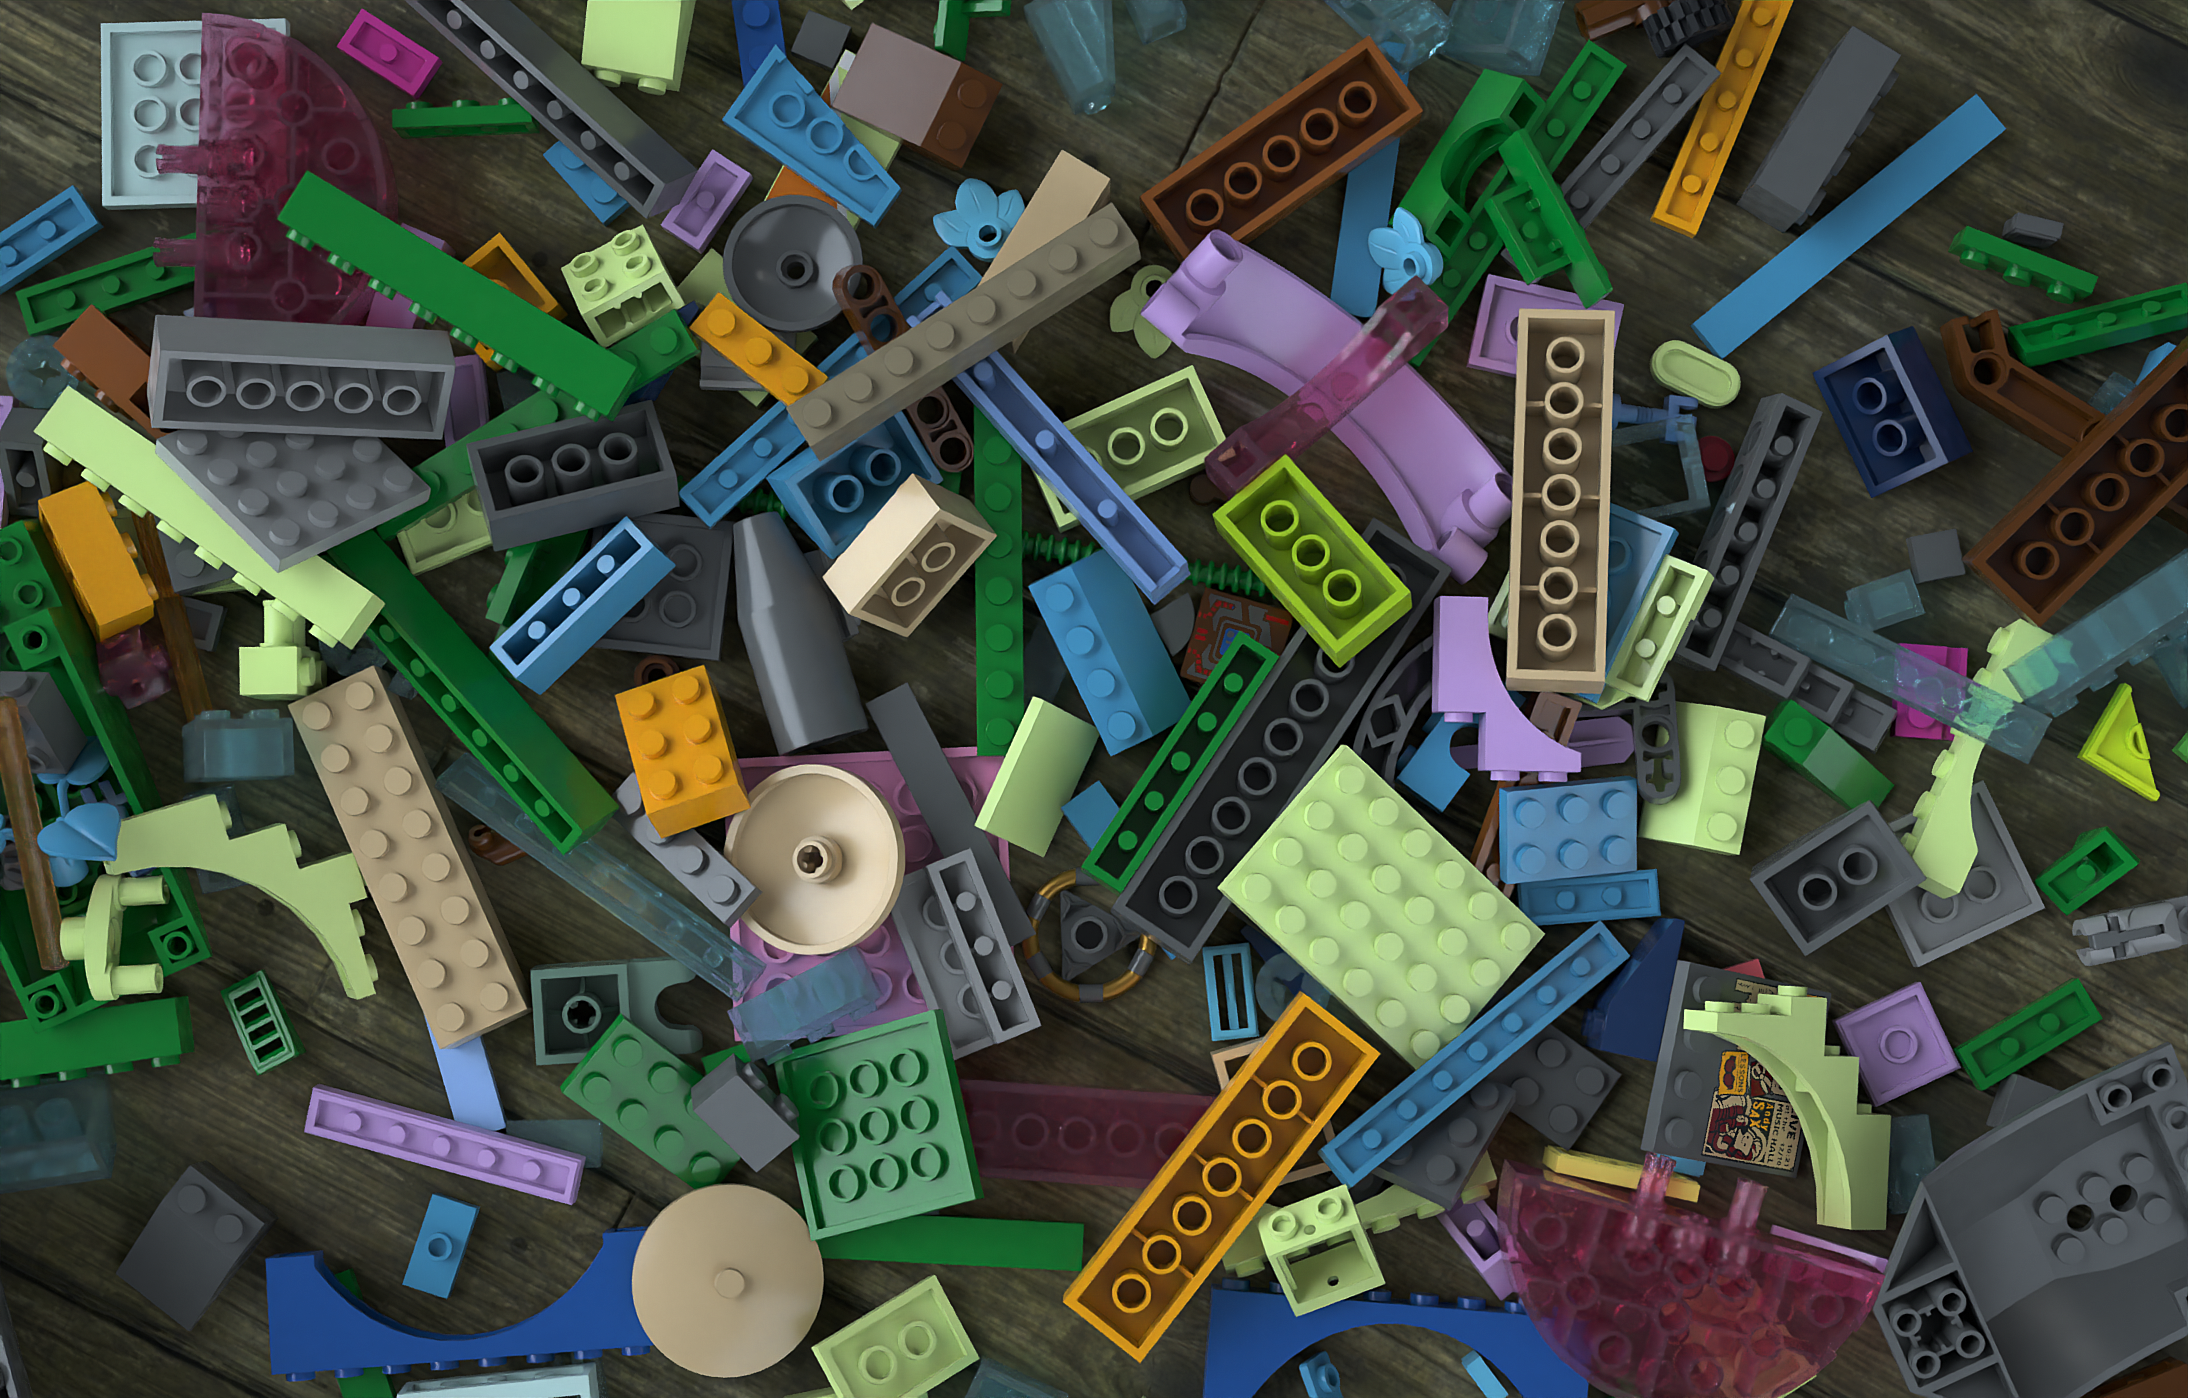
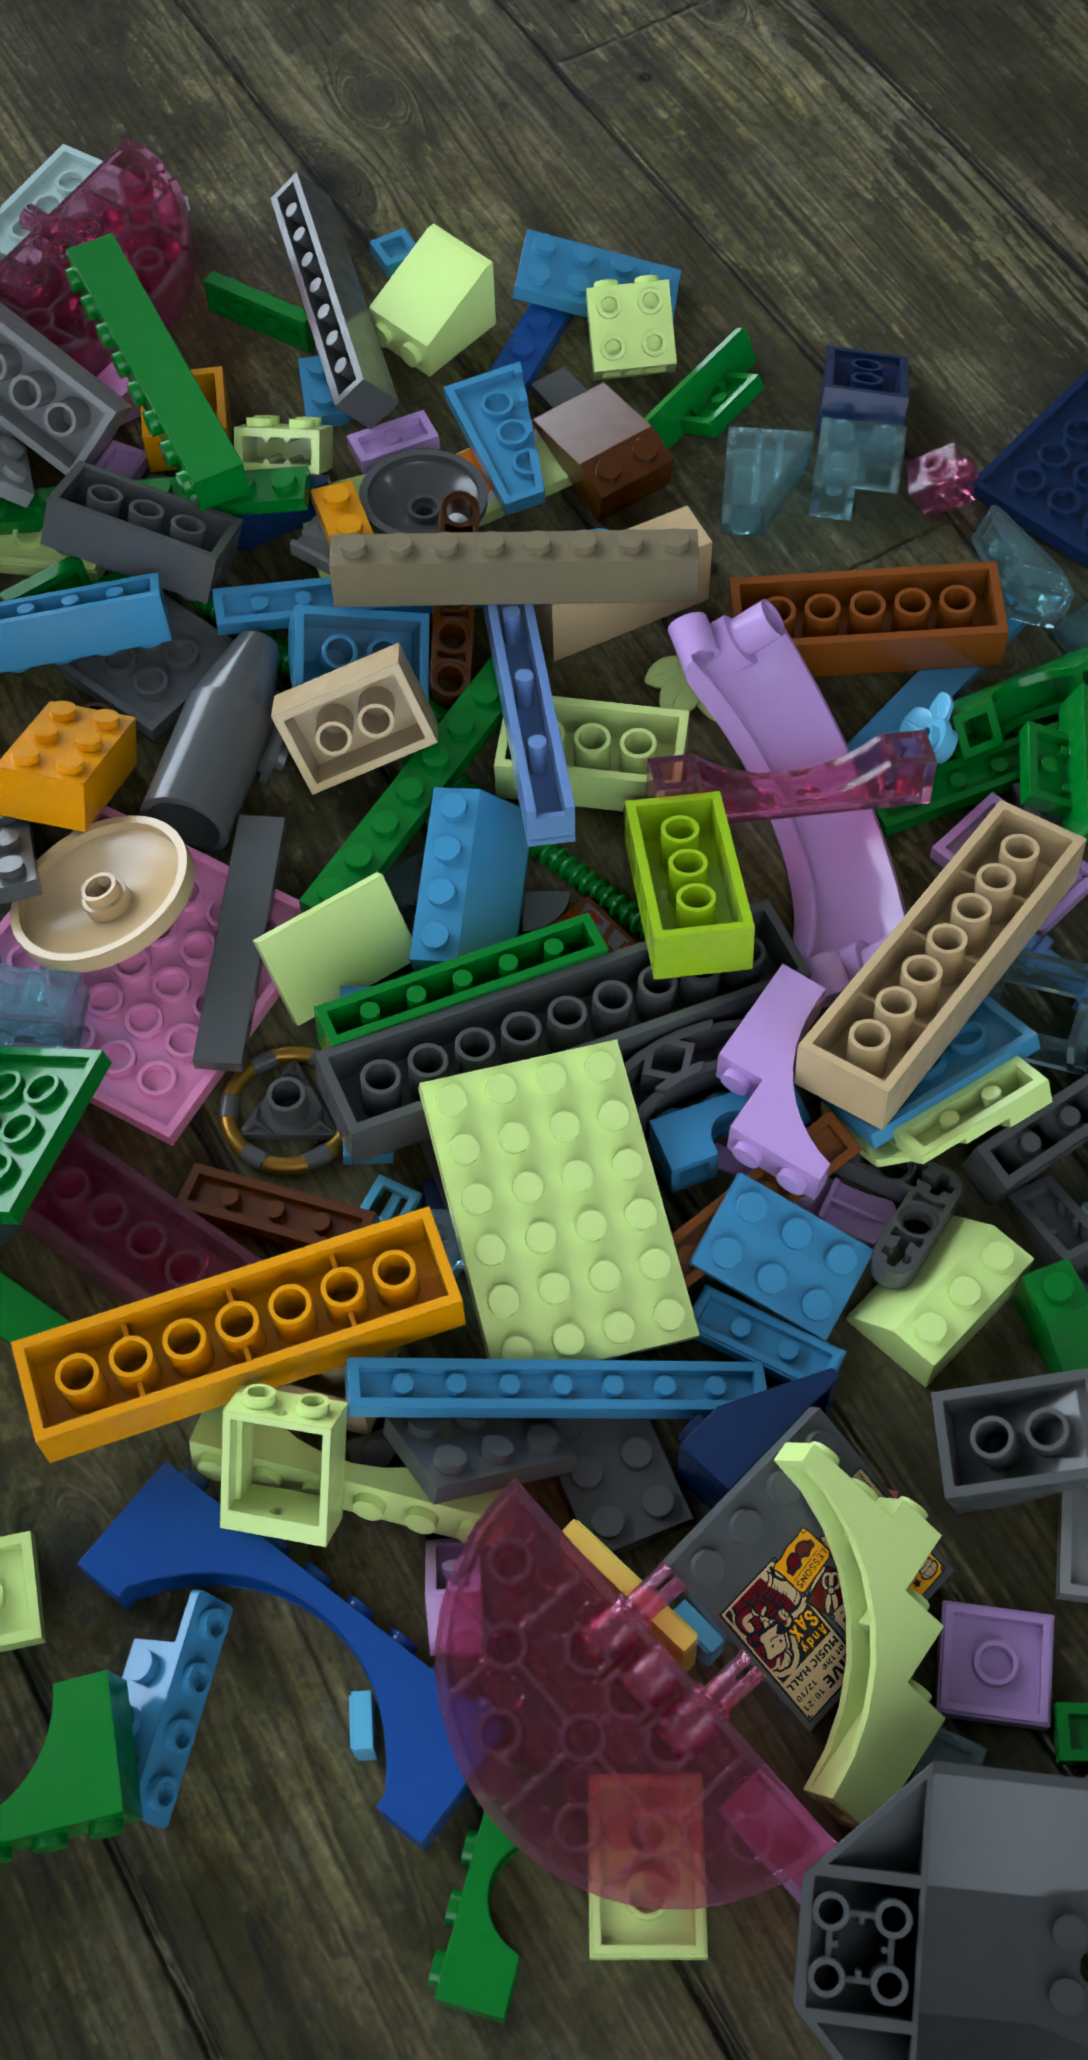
camera: 35 degrees right, 25 degrees down
dark pink plate [336,9,443,100] -> none
light grey slope [890,848,1042,1060] -> none
none -> reddish brown plate [174,1163,380,1248]

